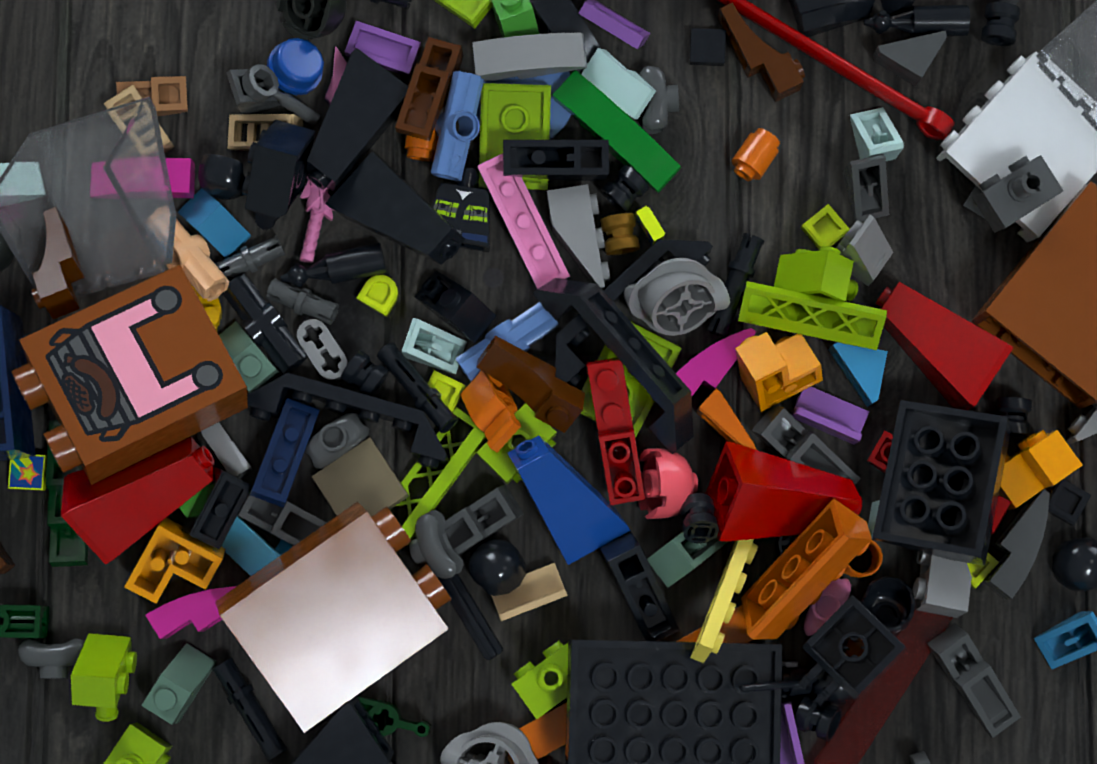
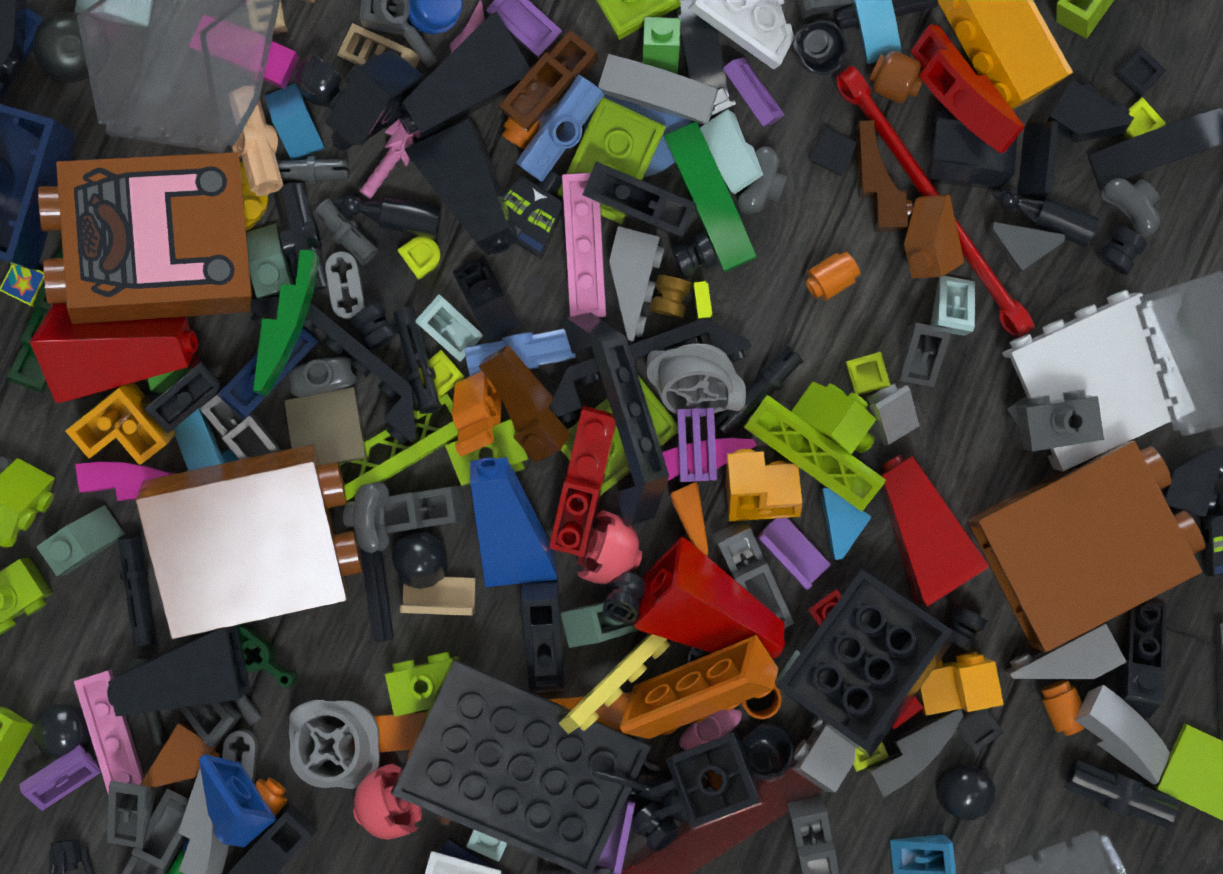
camera: 25 degrees right, 5 degrees up
slope [31,207,85,320] -> none
light grey bar [201,422,252,479] -> none
none -> green slope [253,249,320,396]
none -> medium lavender tile [677,408,717,482]
none -> piece [712,88,736,115]
none -> dark orange slope [904,194,964,278]

